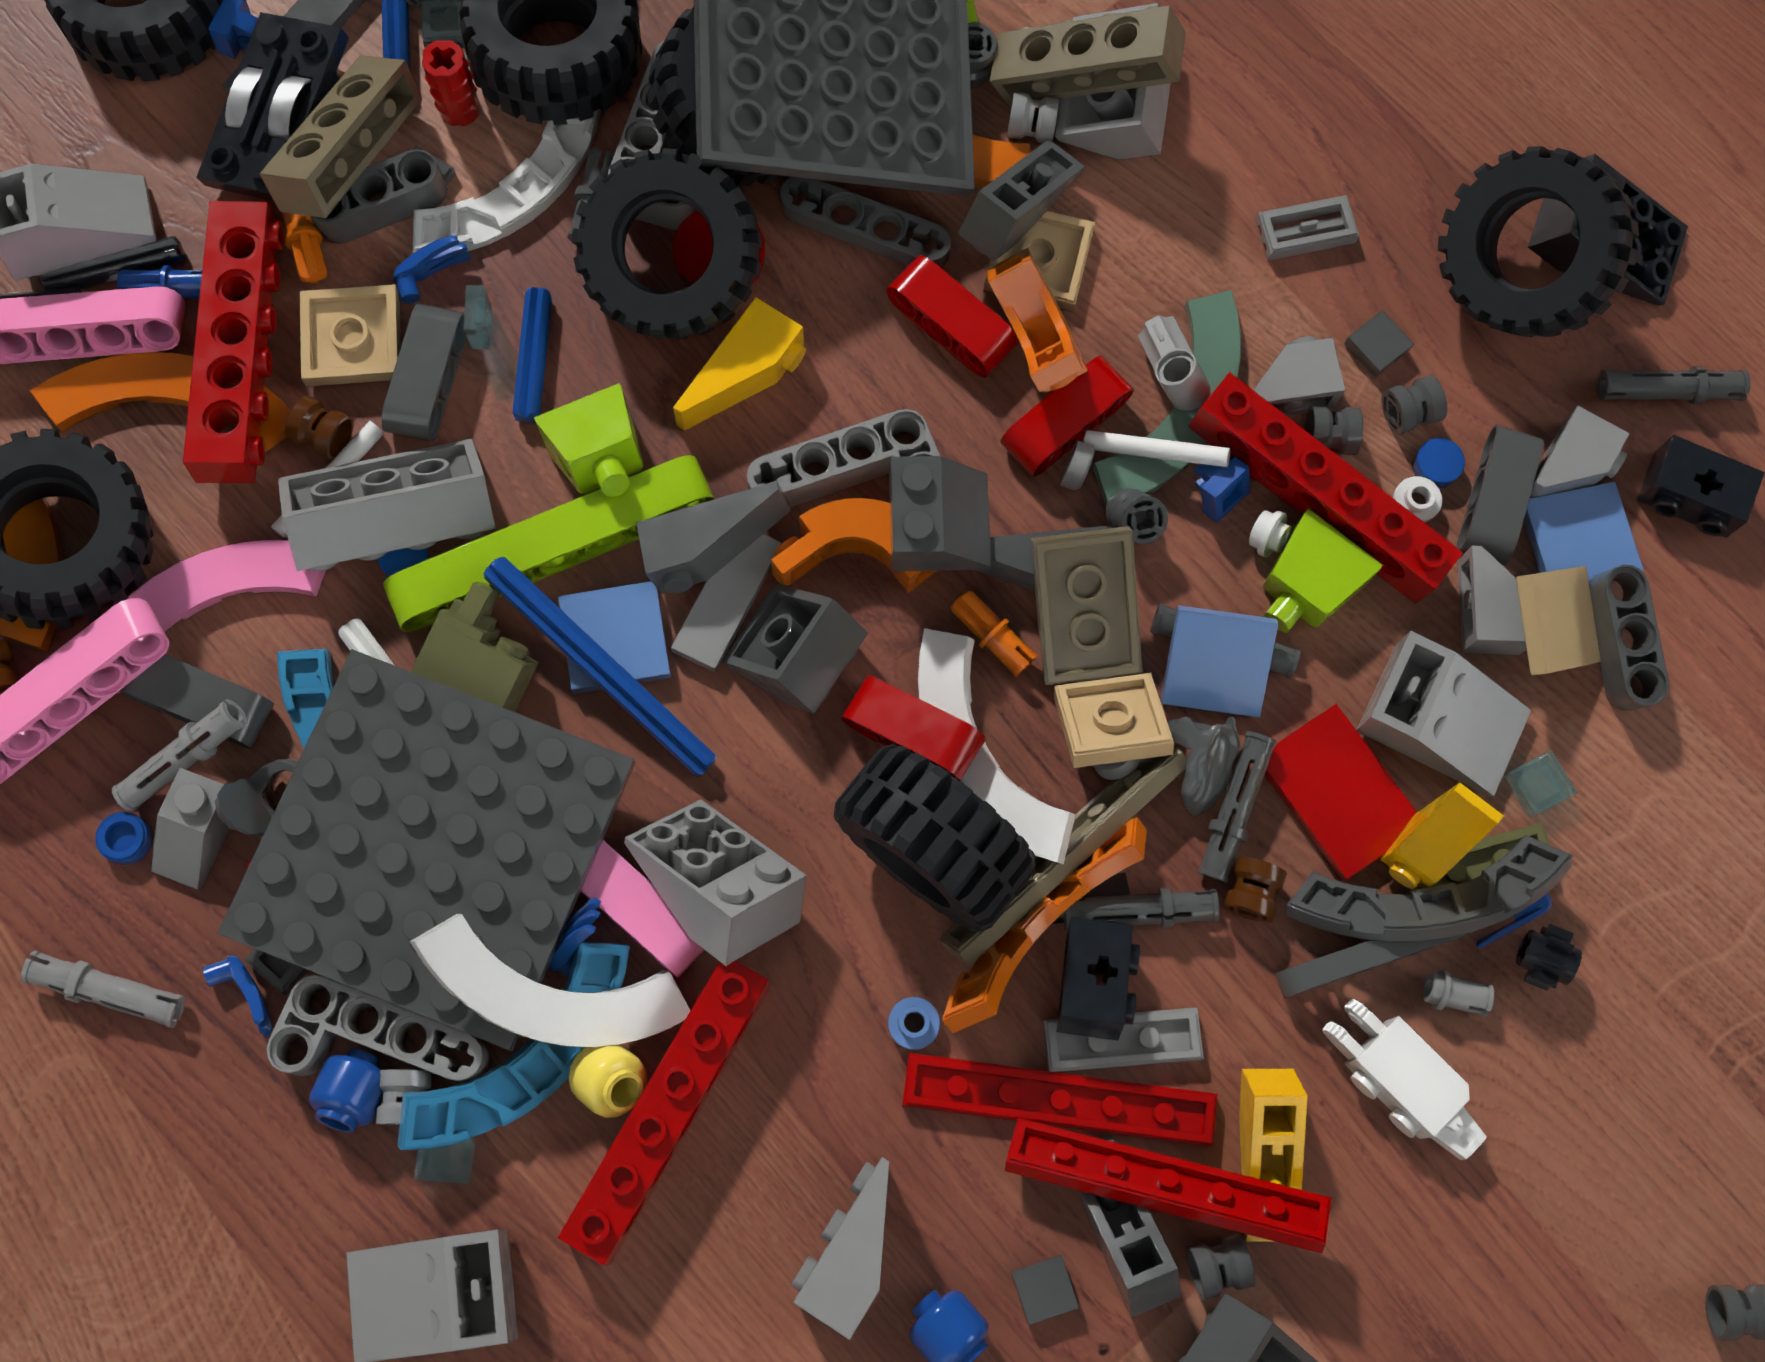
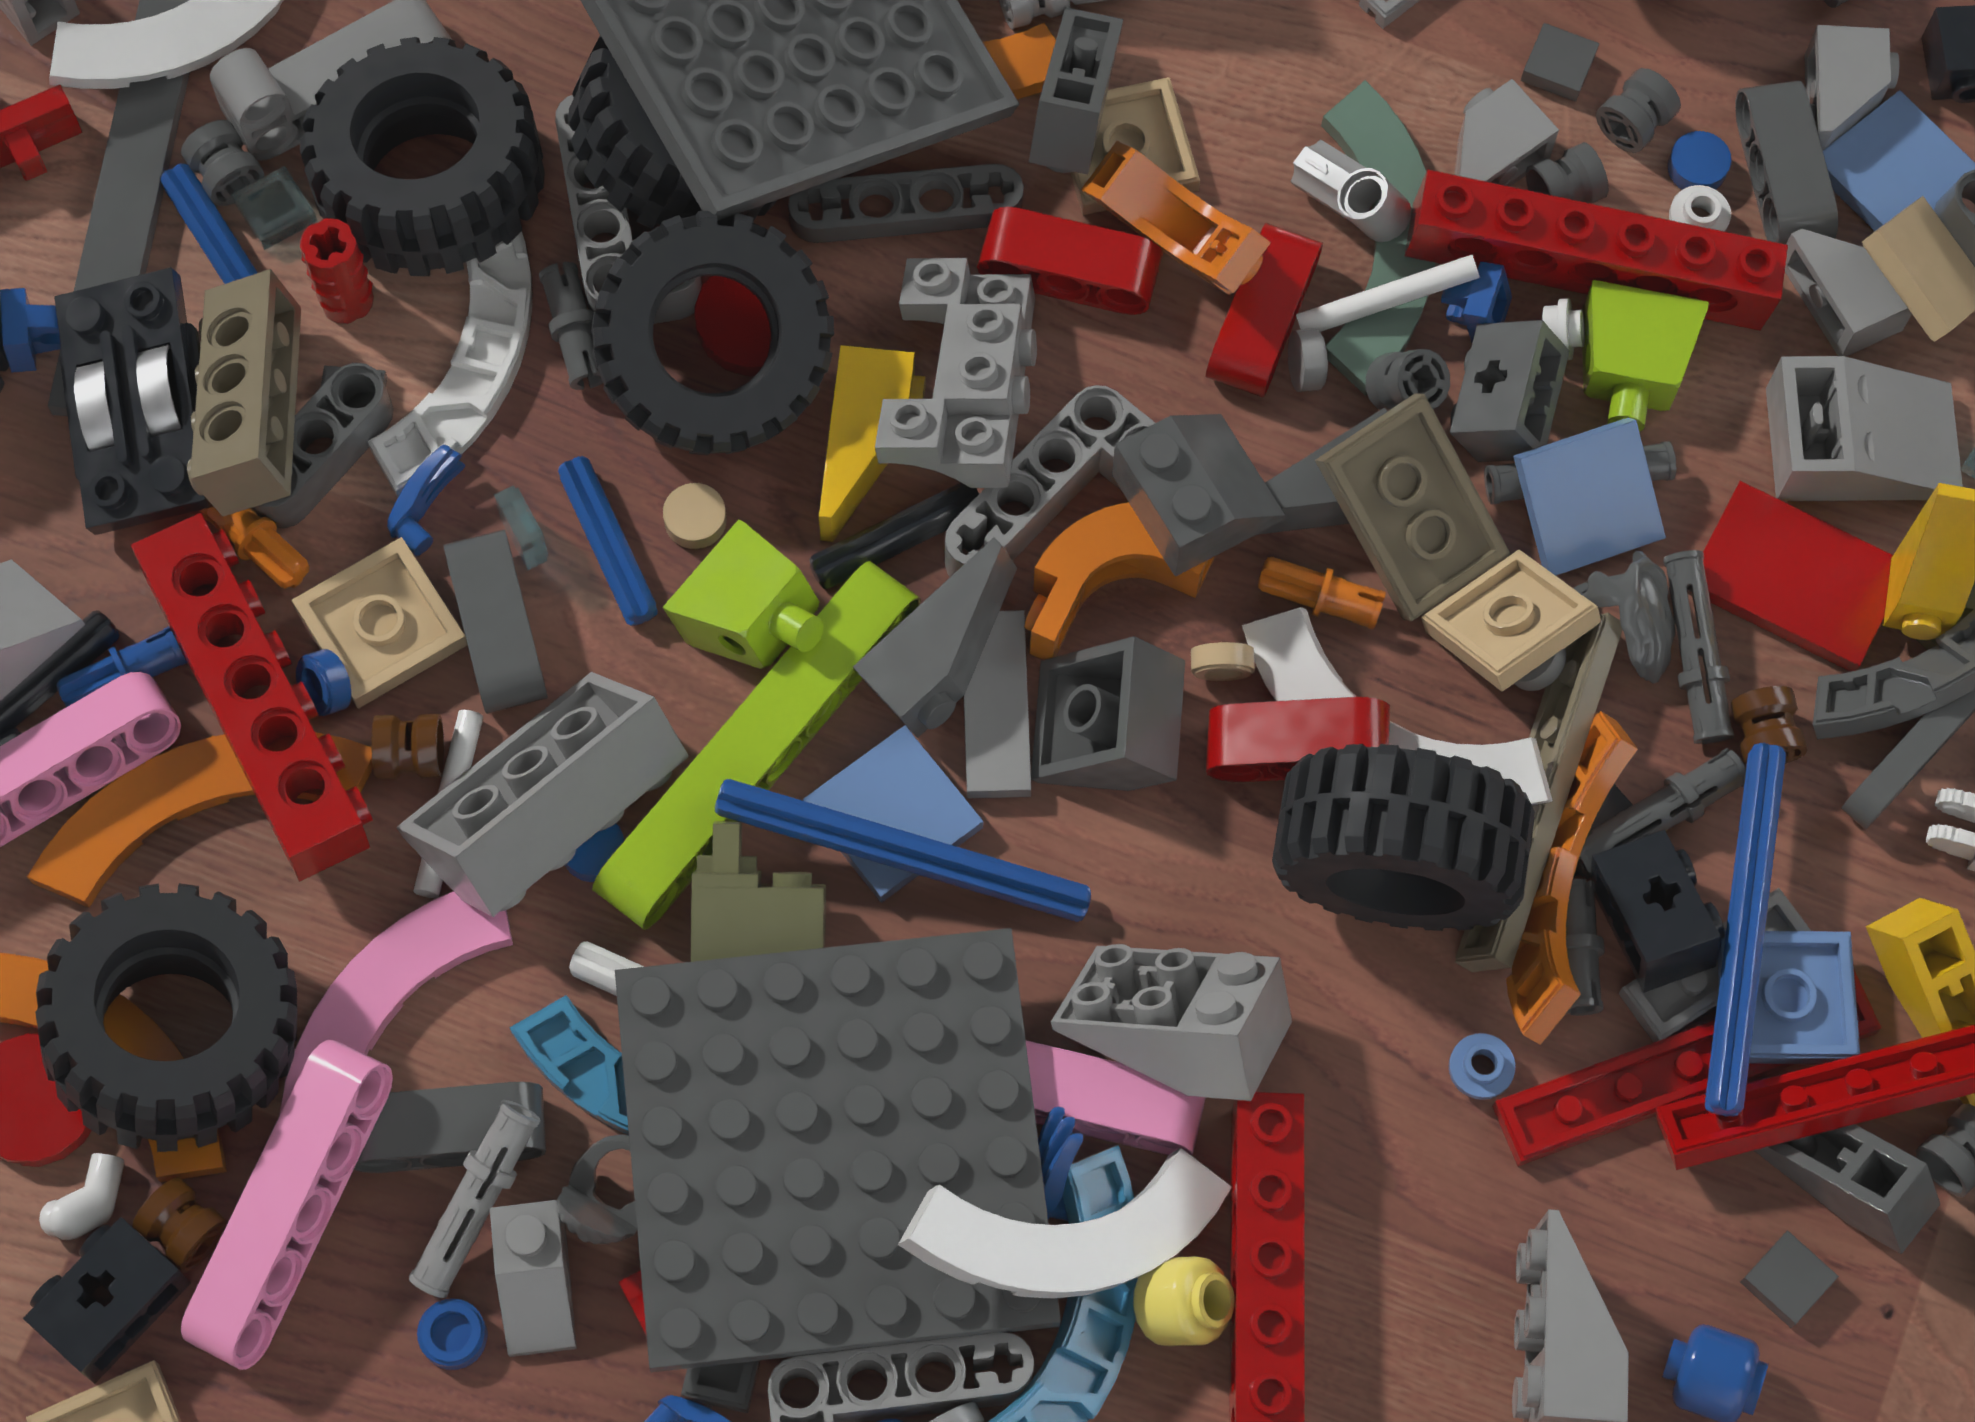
camera: 25 degrees left, 5 degrees down
none -> blue tile [296,649,351,716]
none -> tan tile [663,483,727,549]
none -> black axle [809,482,980,589]
none -> light grey bracket [875,258,1037,488]
none -> tan tile [1191,642,1255,681]
none -> dark grey brick [1450,320,1570,462]
none -> dark grey pin [1566,879,1605,1016]
none -> blue axle [1705,743,1786,1117]
none -> medium blue tile [1717,930,1860,1064]

